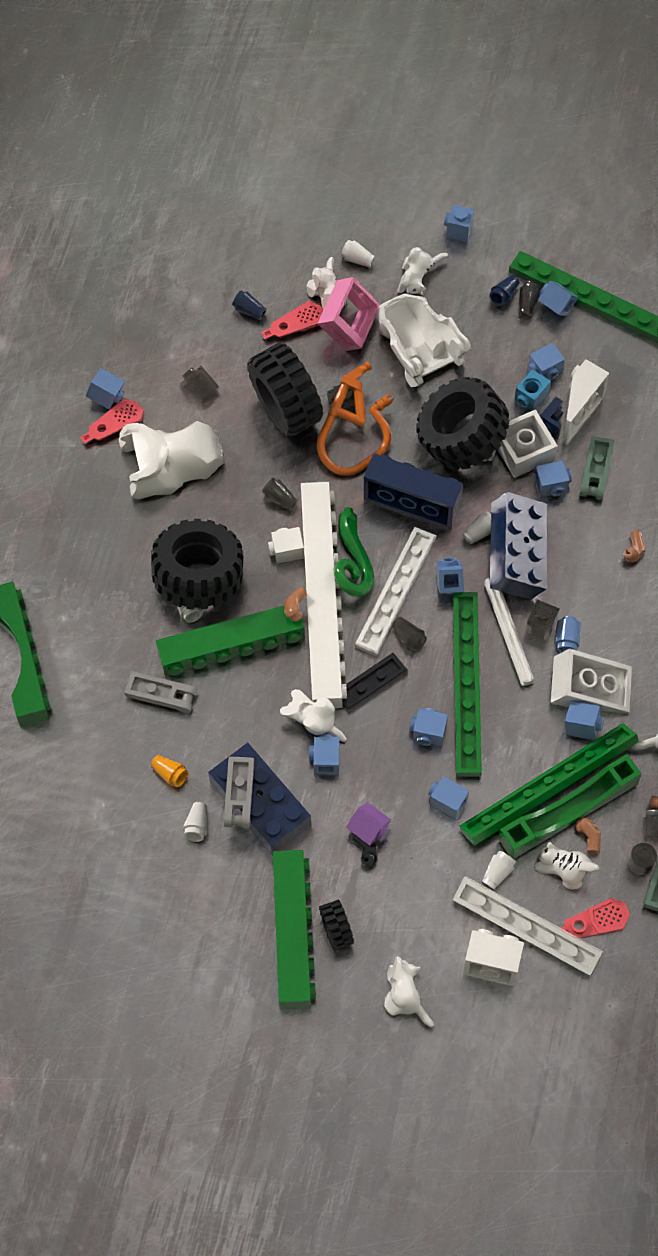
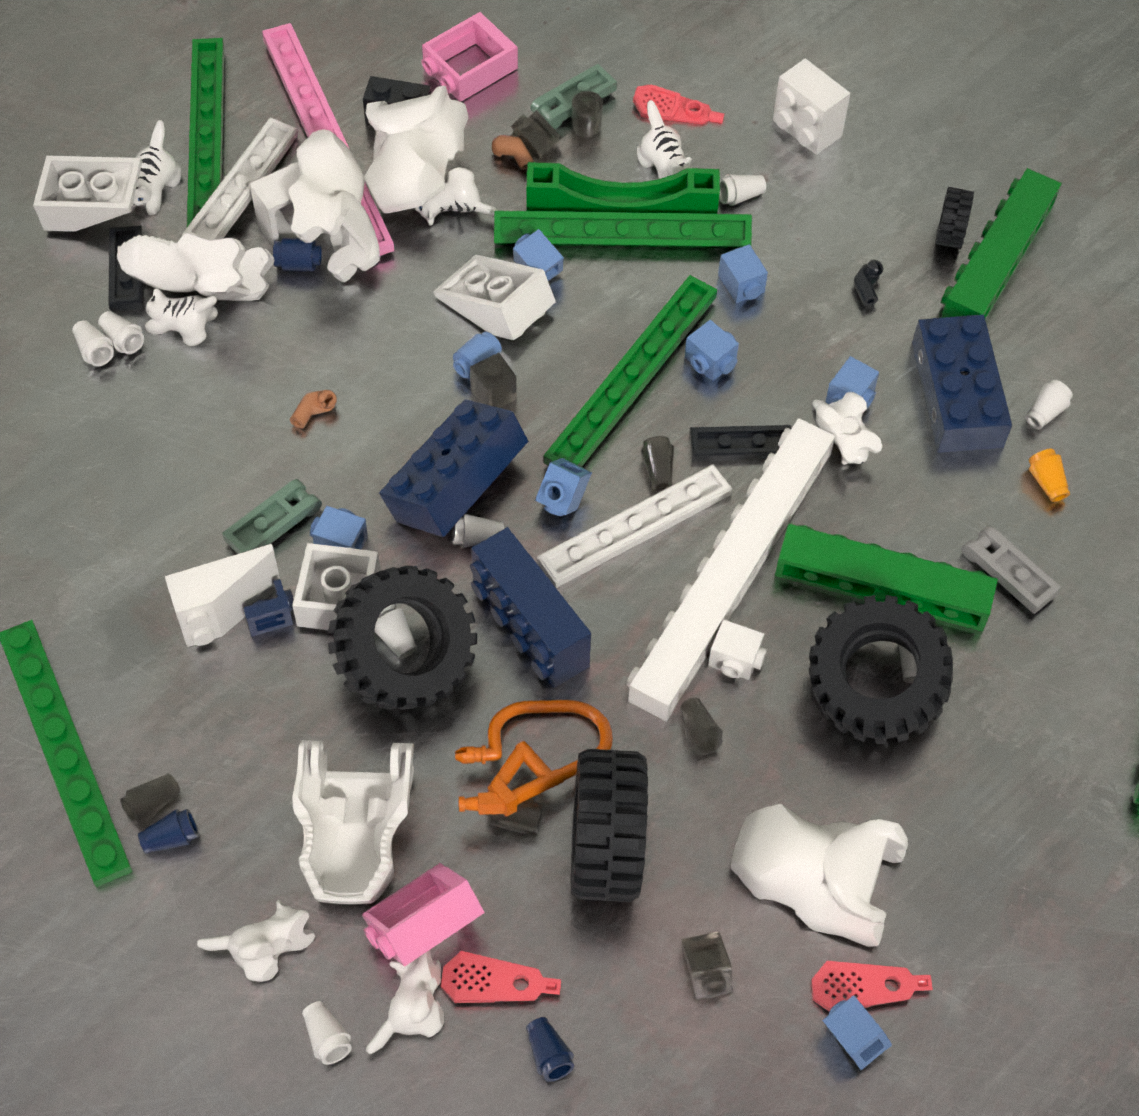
camera: 150 degrees left, 5 degrees down
light grey plate [224,757,255,828] -> none
nougat arm [284,587,307,622] -> none
green plant [334,507,374,597] -> none
medium lavender brick [346,802,391,845] -> none
white animal [384,956,434,1027] -> none
medium blue brick [444,205,474,243] -> none
white plate [453,876,603,975] -> none
white axle [485,578,534,686] -> none
dark azure brick [514,369,551,411] -> none
medium blue brick [527,342,565,380] -> none
medium blue brick [538,281,579,316] -> none
nougat arm [575,817,601,854] -> none

